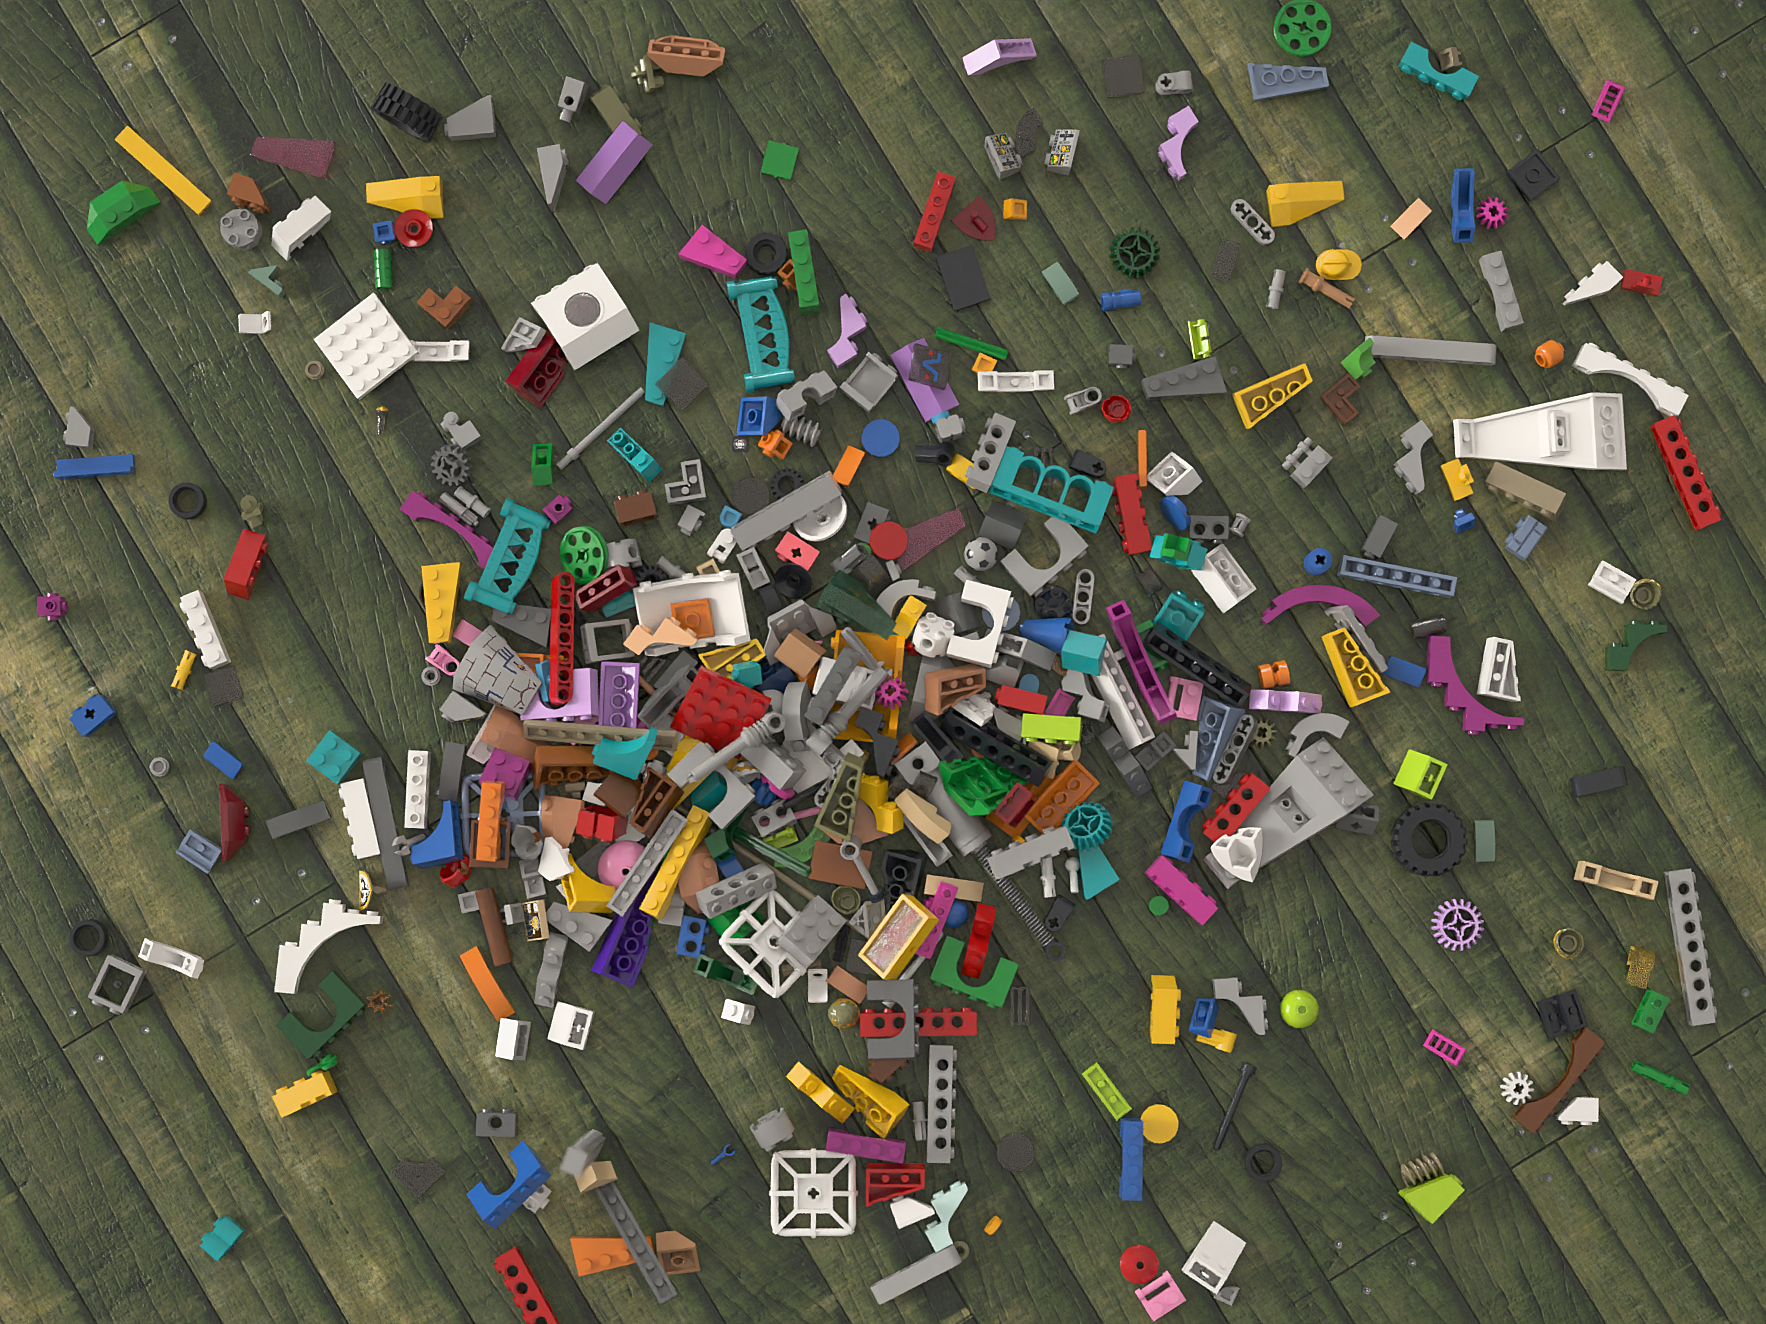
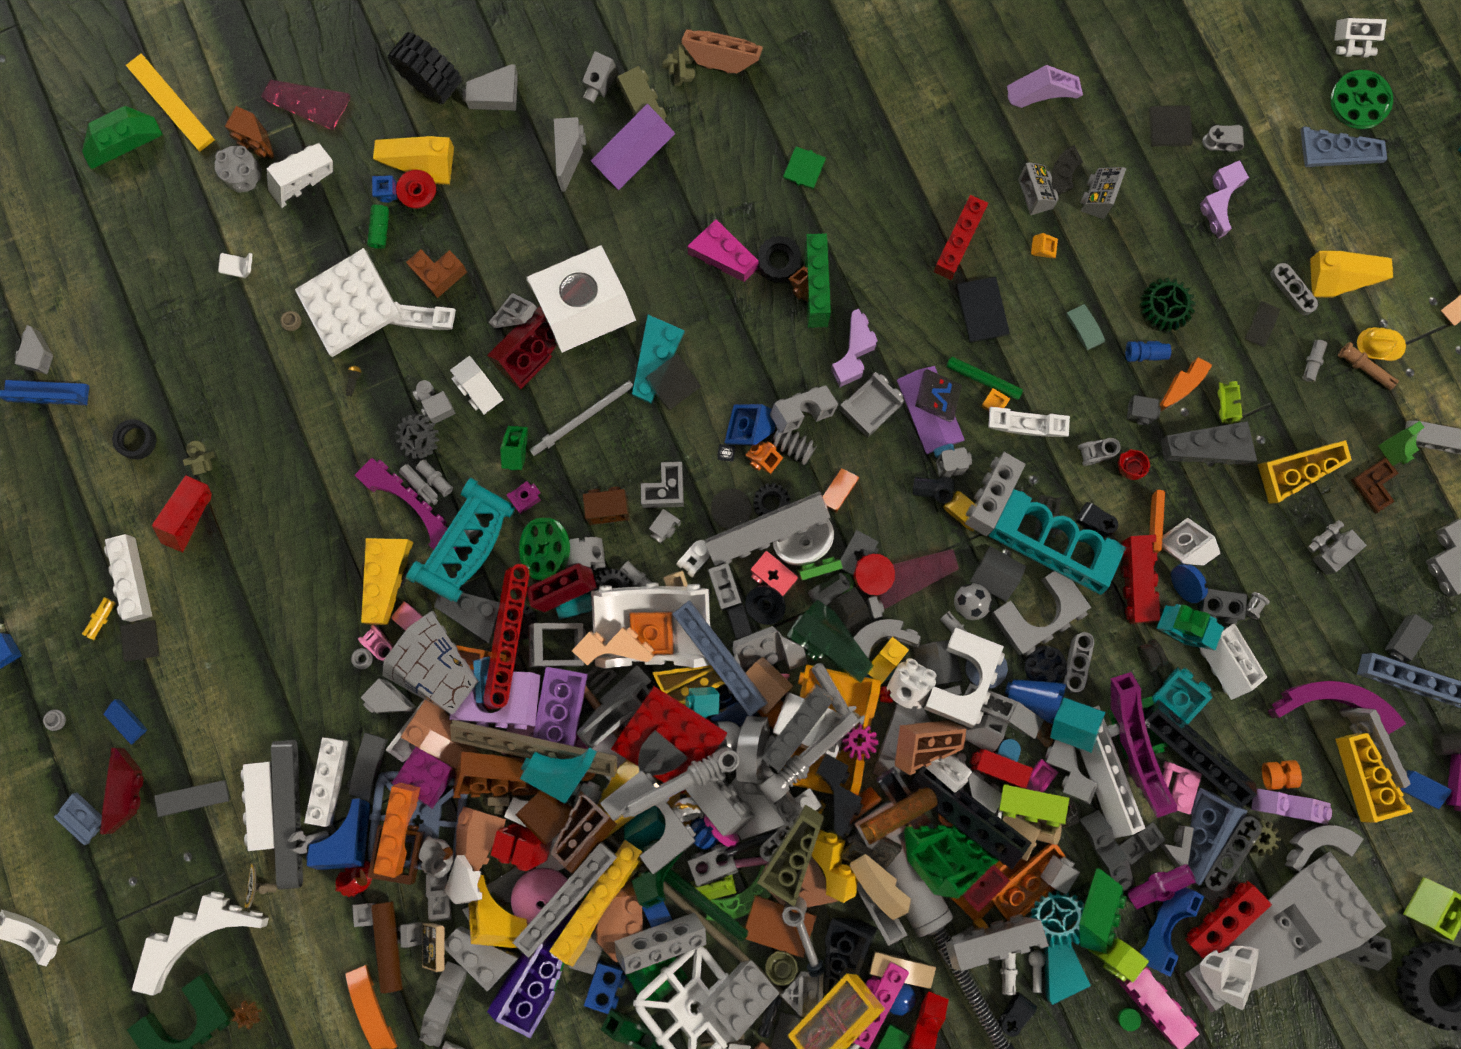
camera: 10 degrees right, 5 degrees down
sand green slope [248,266,287,298] -> none
teal brick [306,730,363,785] -> none
teal slope [607,427,663,483] -> none
dark azure tile [720,505,742,528] -> none
teal piece [726,276,795,393] -> none
blue tile [862,419,900,458] -> none
dark red shield [951,195,996,241] -> none
blue piece [1303,548,1332,576] -> none
none -> white brick [450,356,503,414]
none -> dark grey shield [638,730,688,776]
none -> sand blue tile [672,600,768,716]
none -> bright green plate [797,557,843,580]
none -> clear orange brick [859,787,937,845]
none -> light grey brick [1040,855,1080,894]
none -> green slope [1079,868,1126,954]
none -> lime wedge [1086,938,1149,983]
none -> magenta piece [1128,864,1196,909]
none -> orange slope [1159,357,1212,412]

